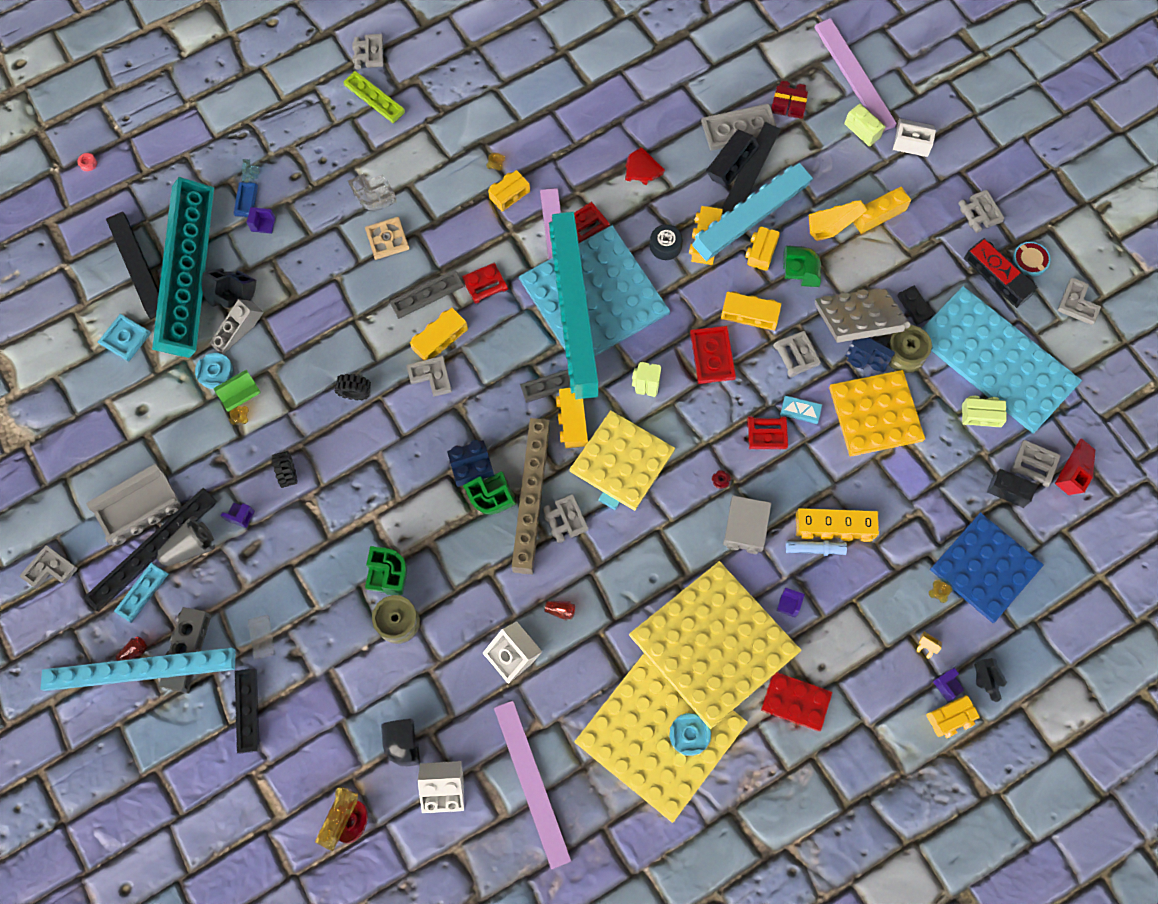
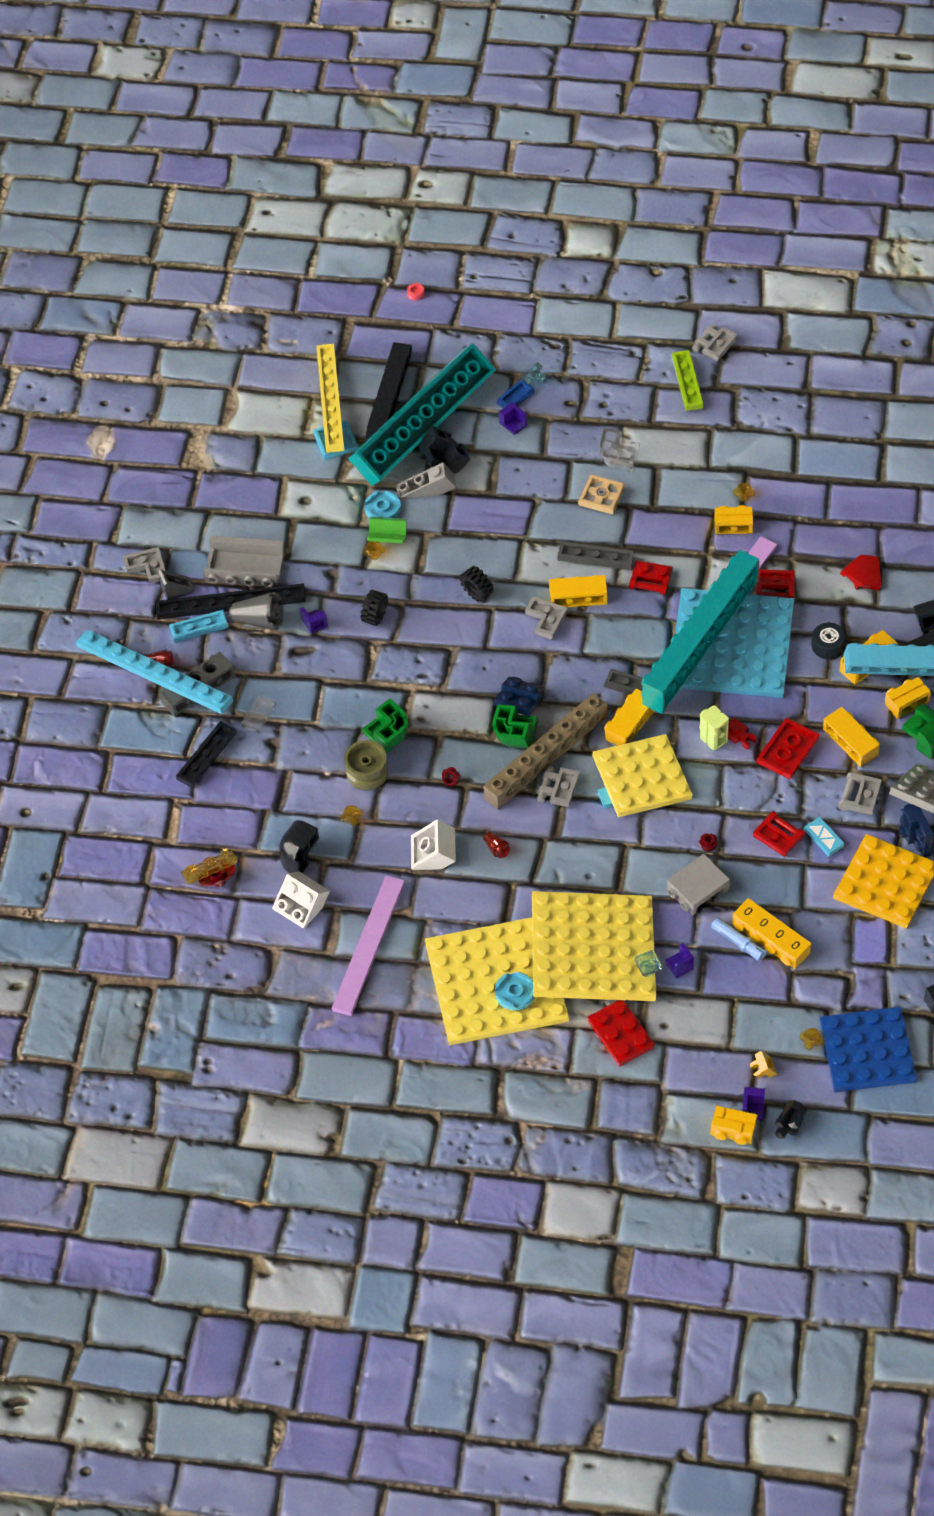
camera: 40 degrees right, 15 degrees down
none -> dark grey slope [158,569,194,599]
none -> light yellow plate [316,344,344,453]
none -> clear yellow plate [340,805,363,826]
none -> dark red plate [442,767,461,786]
none -> clear light blue tile [634,950,662,977]
none -> red plate [728,717,757,750]

